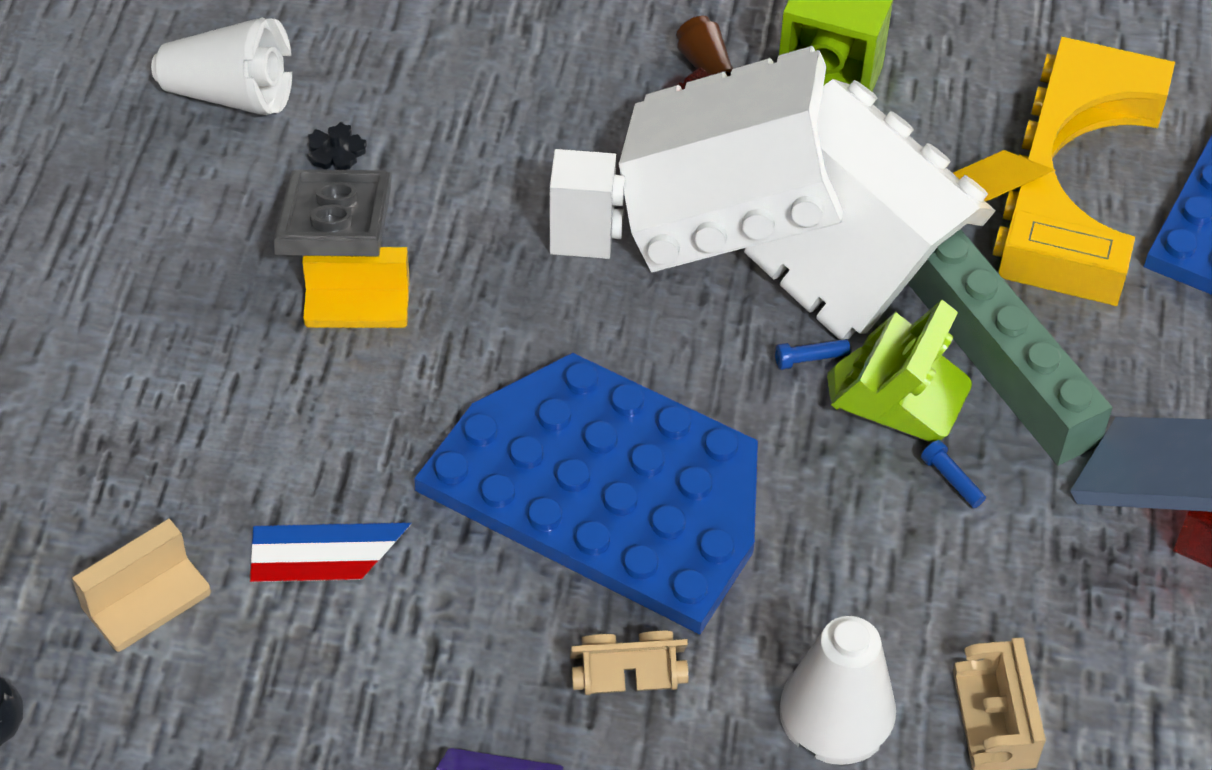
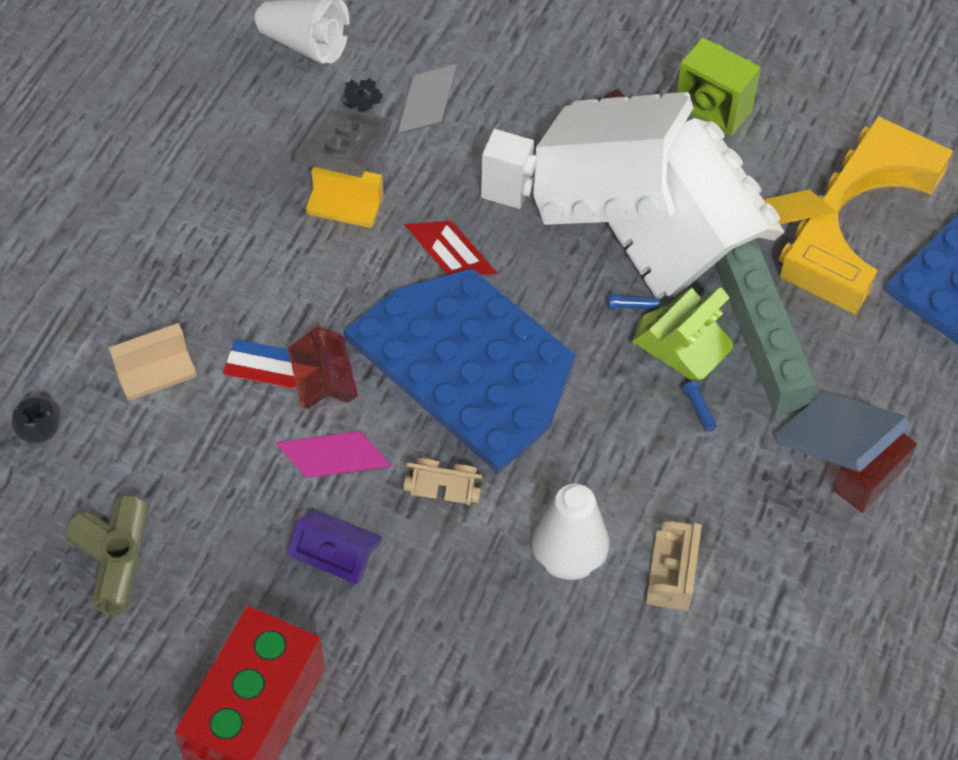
camera: 15 degrees right, 5 degrees up
reddish brown cone [676,15,734,77] -> none
none -> dark pink sticker [275,431,392,478]
none -> clear red panel [288,326,358,409]
none -> light grey sticker [398,64,457,133]
none -> red sticker [403,221,499,275]

